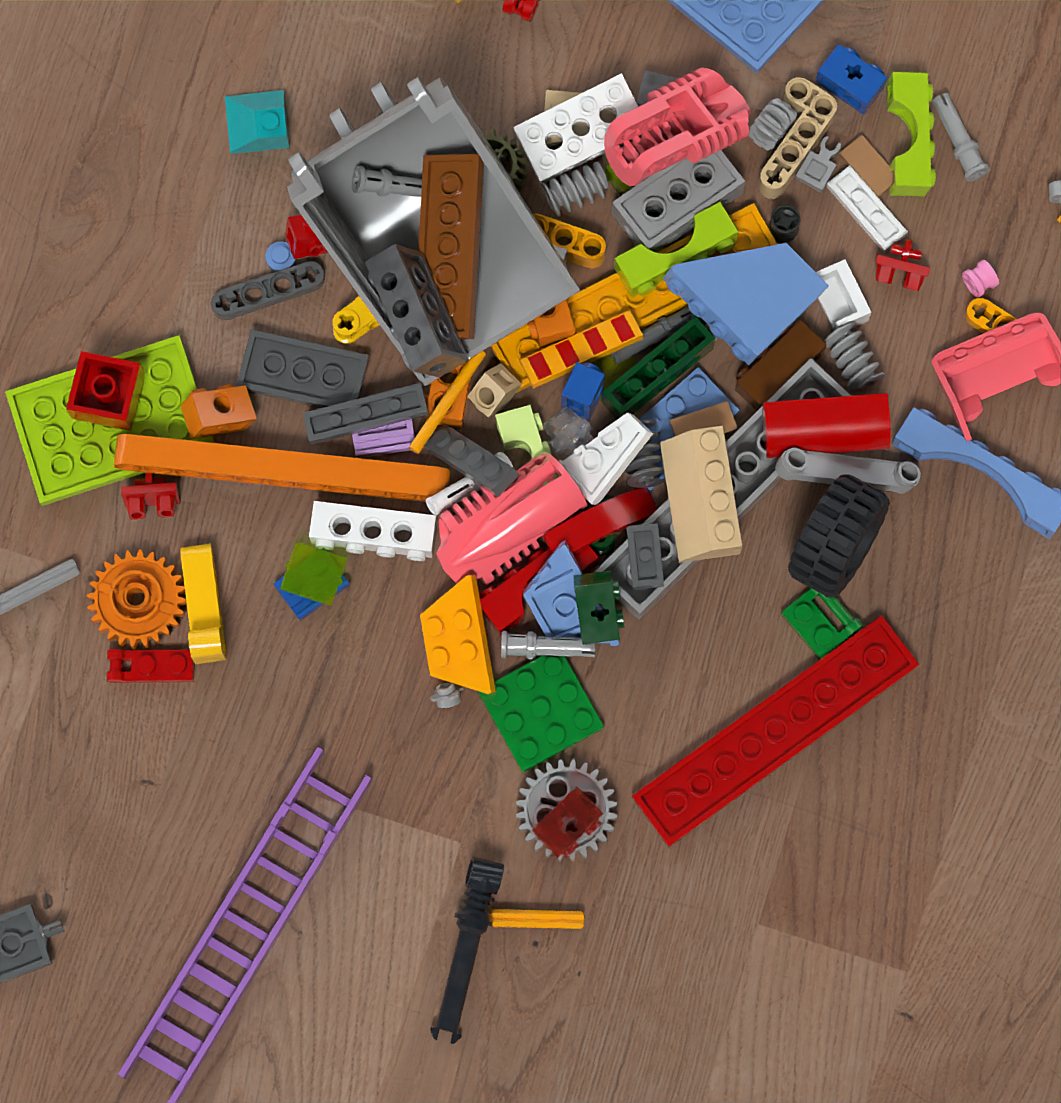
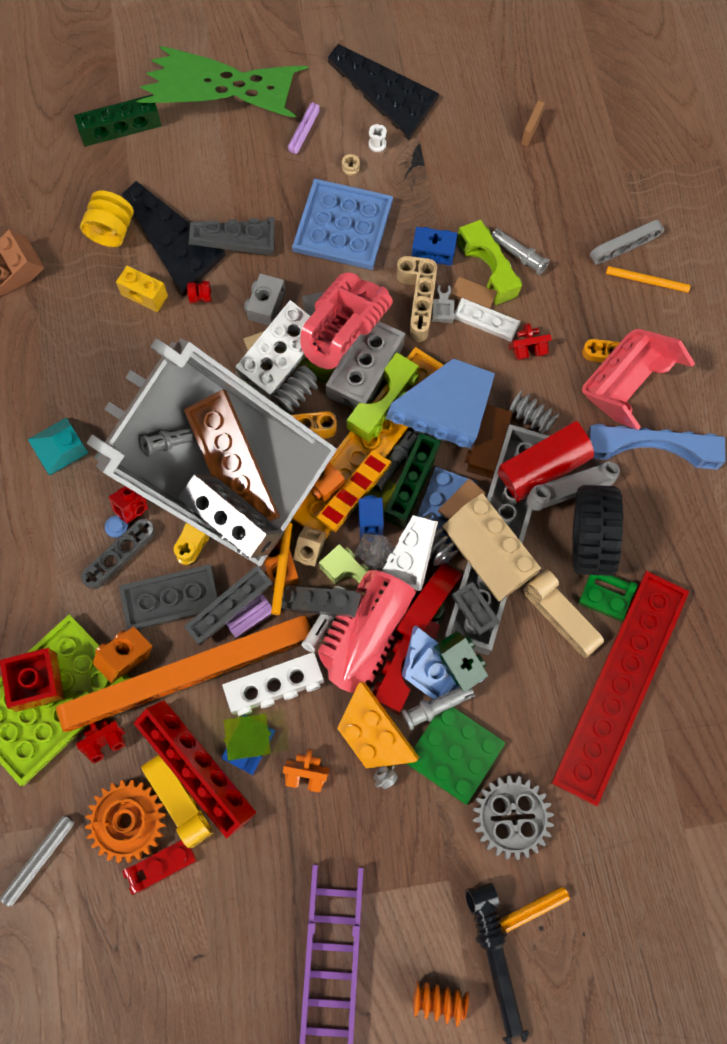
camera: 30 degrees left, 5 degrees down
clear red brick [530,786,603,859] -> none
light grey gear [749,98,797,150] -> none
pearl dark grey wheel [769,204,801,243] -> none
white panel [816,260,871,331] -> none
bright pink wheel [962,260,999,298] -> none
none -> red brick [133,700,257,839]
none -> light grey brick [244,273,286,326]
none -> orange hips [282,749,330,793]
none -> orange piece [412,980,469,1027]
none -> tan beam [523,569,604,658]

